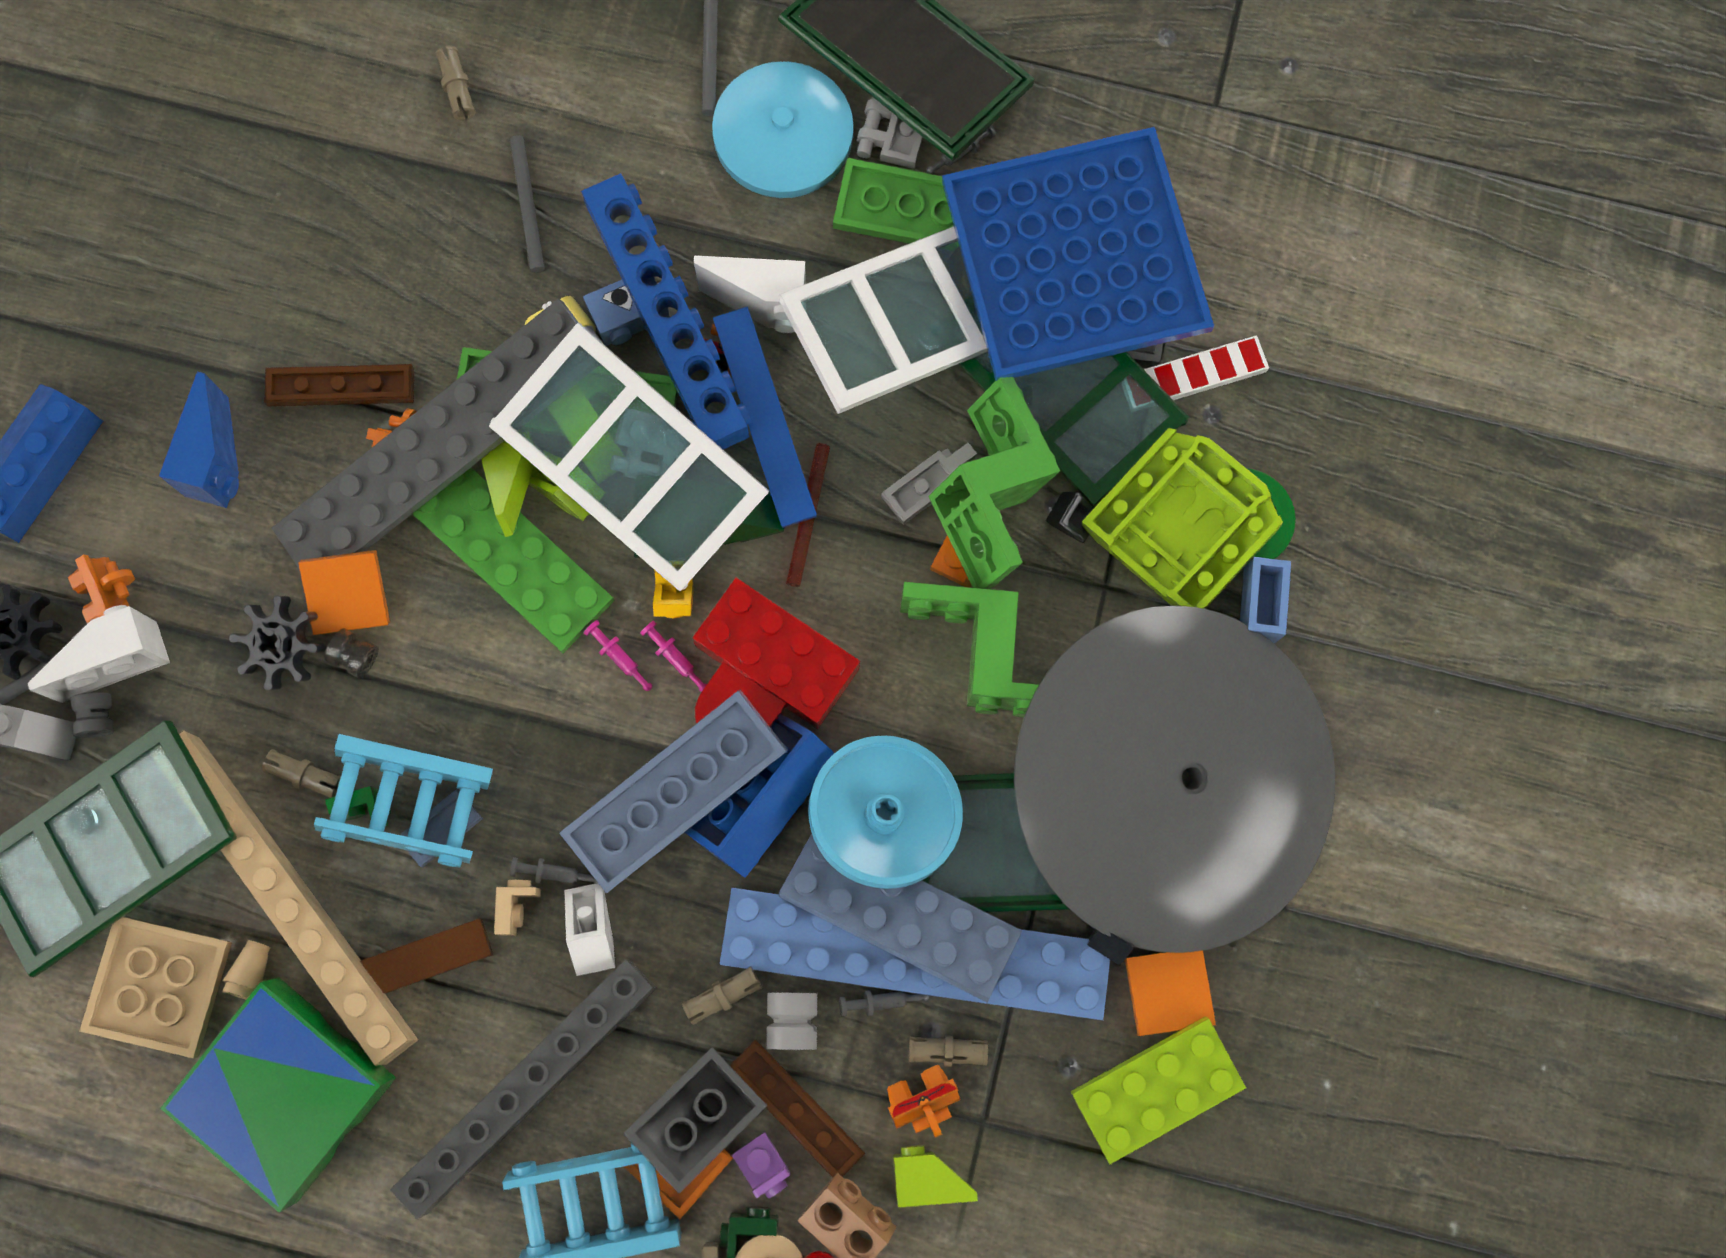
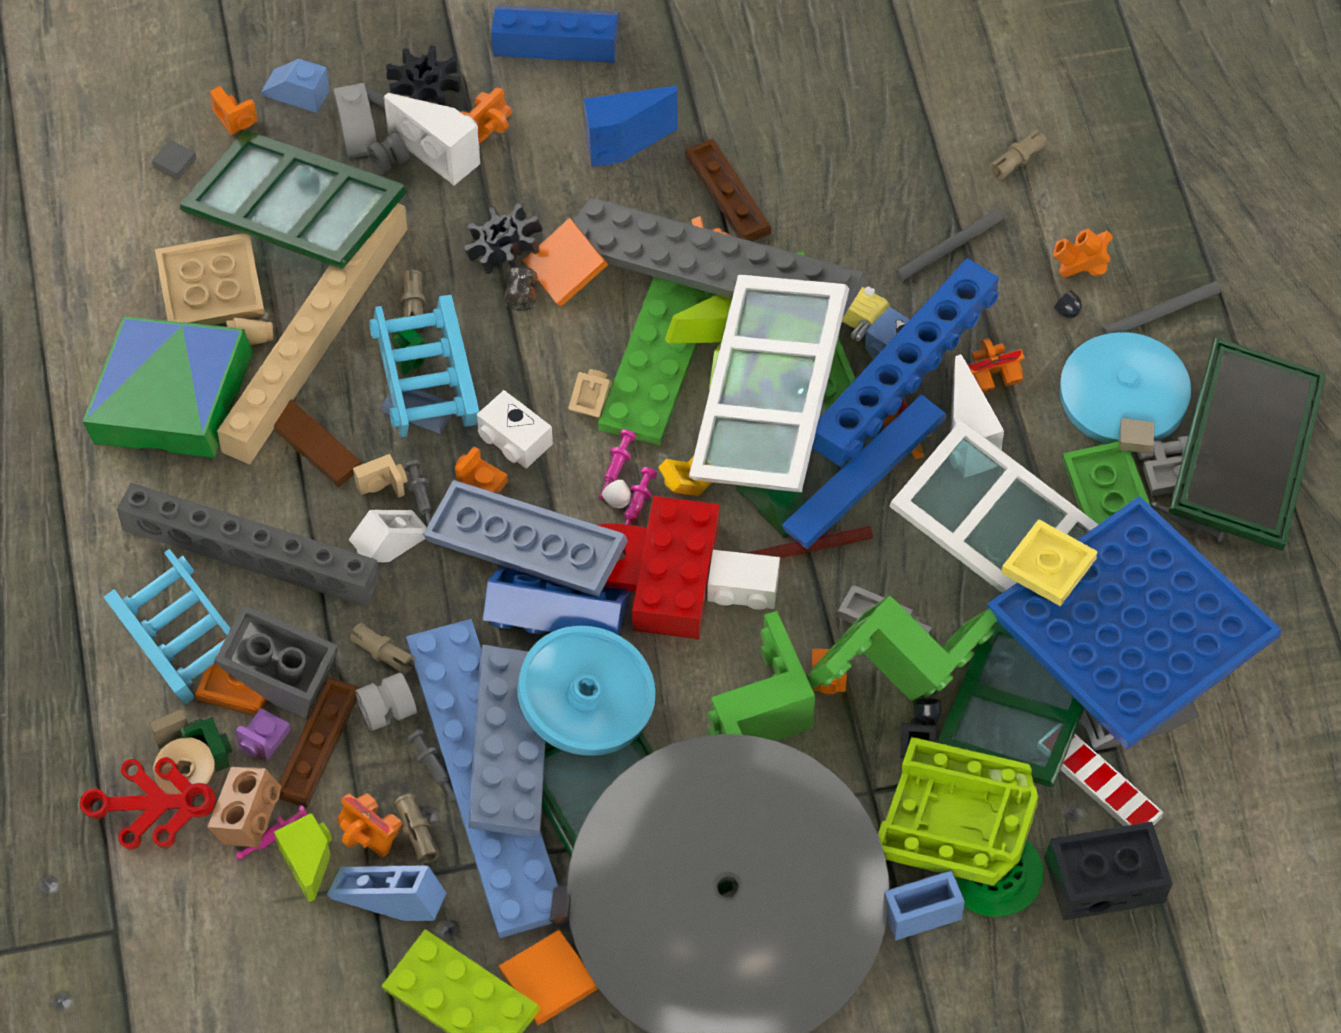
camera: 70 degrees right, 20 degrees down
none -> dark pink piece [236,805,308,860]
none -> medium blue slope [327,866,446,921]
none -> orange bracket [455,447,508,494]
none -> white brick [477,390,553,469]
none -> tan bracket [568,369,613,419]
none -> white hinge [602,480,631,509]
none -> white brick [708,550,780,610]
none -> black hinge [913,698,941,725]
none -> orange hips [968,338,1025,394]
none -> light yellow plate [1002,519,1097,606]
none -> black piece [1044,821,1173,921]
none -> orange hips [1053,228,1113,278]
none -> black hinge [1054,290,1082,318]
none -> dark tan tile [1119,418,1154,454]

